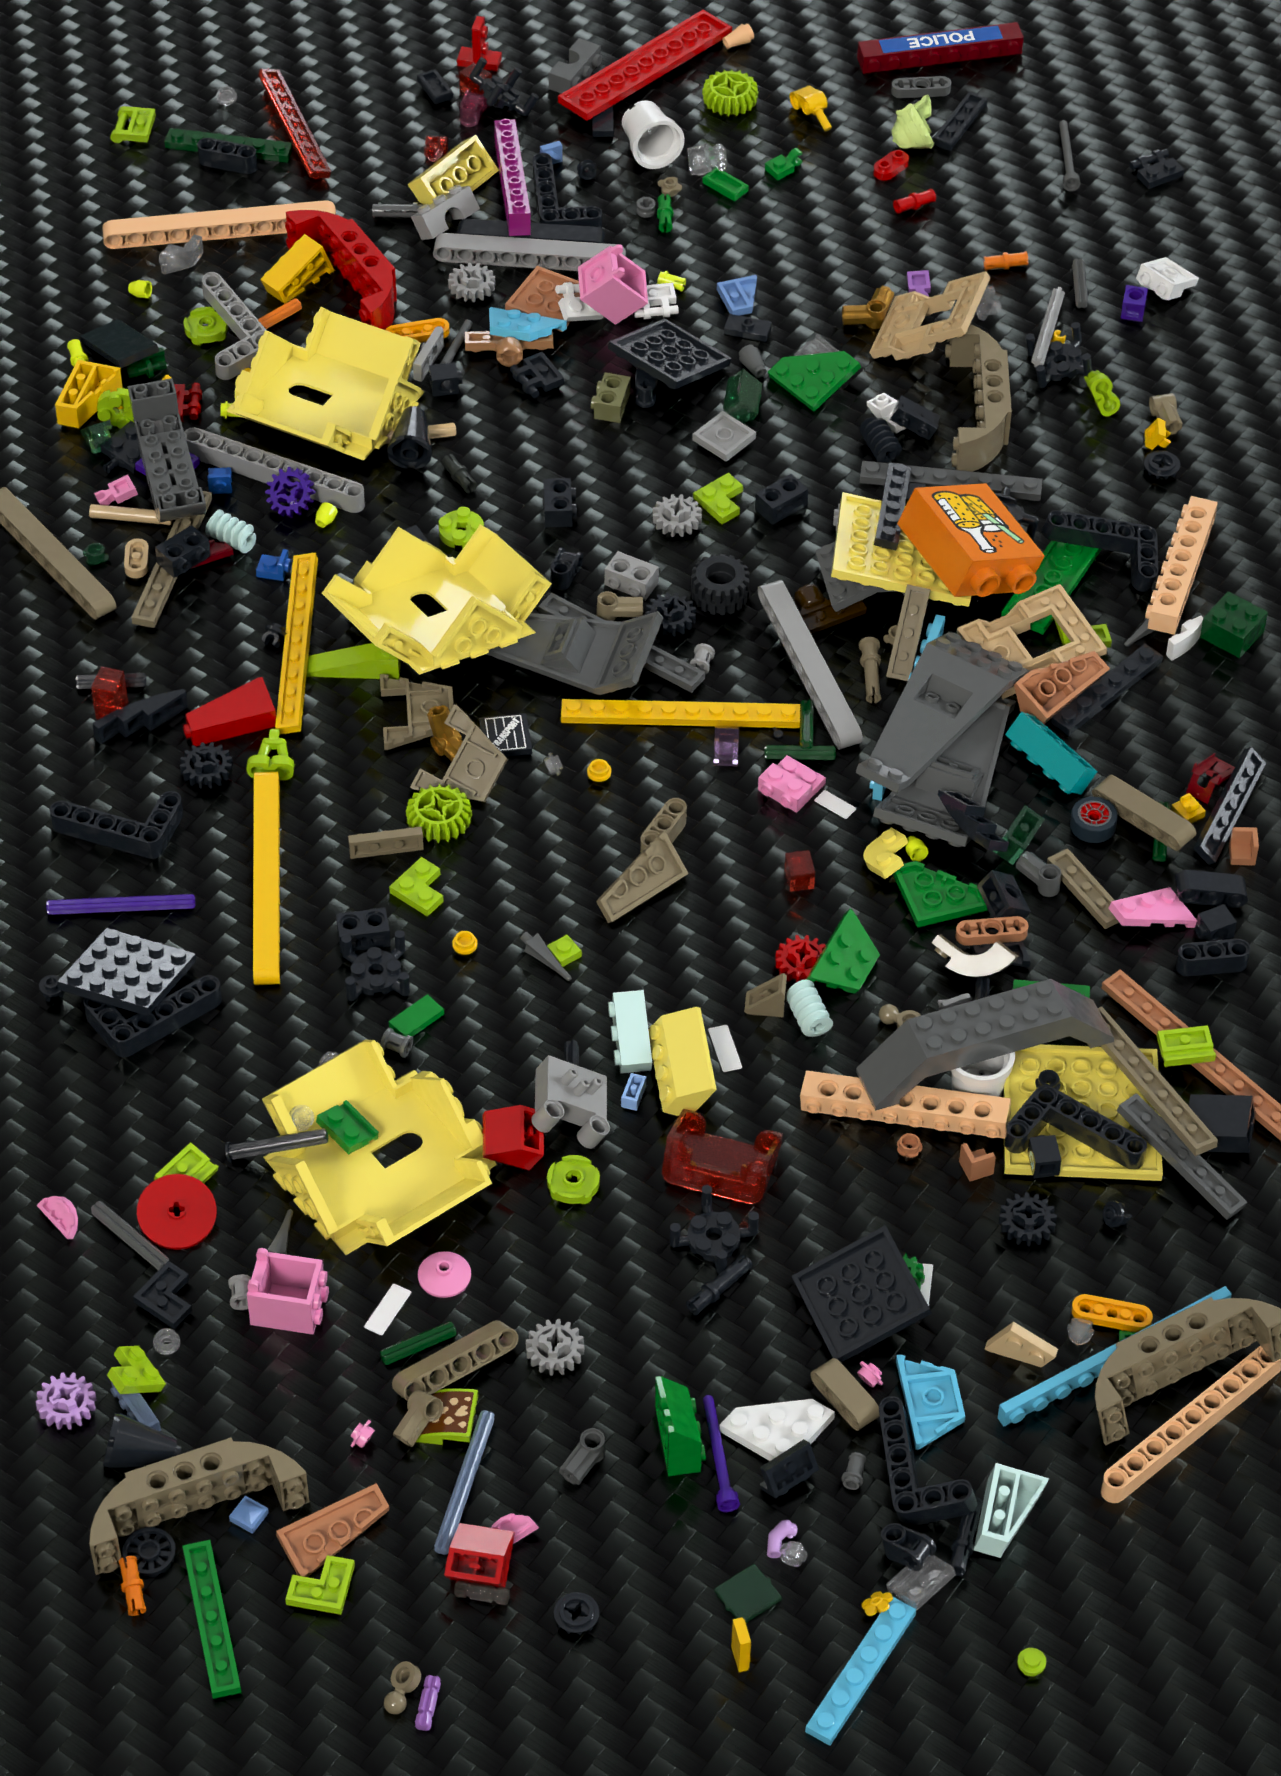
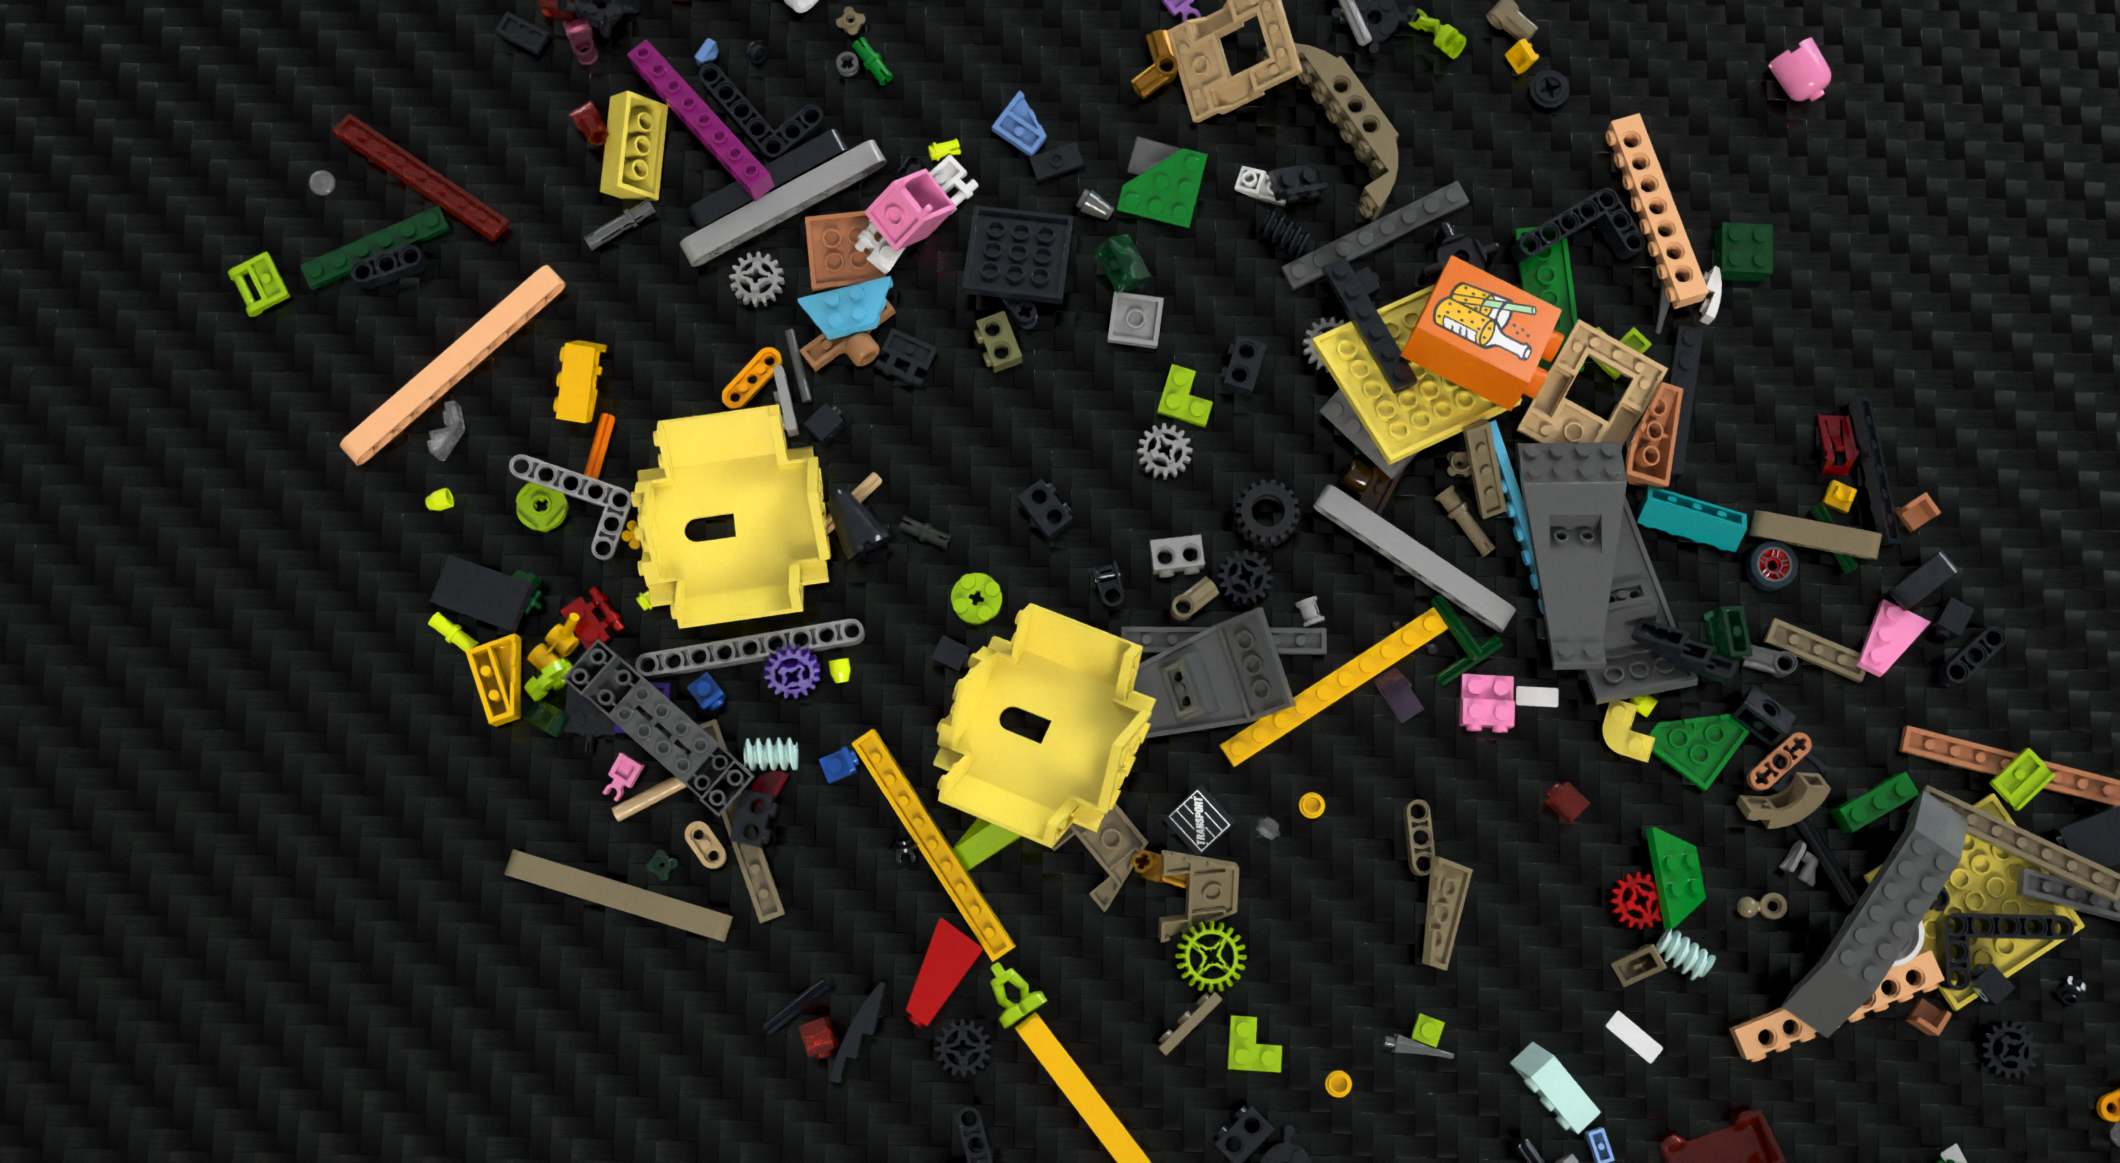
camera: 35 degrees left, 30 degrees up
red slope [284,210,397,330] -> none
light grey arch [411,185,480,240] -> none
light yellow slope [648,1007,717,1119] -> none
nougat plate [897,1133,922,1158] -> none

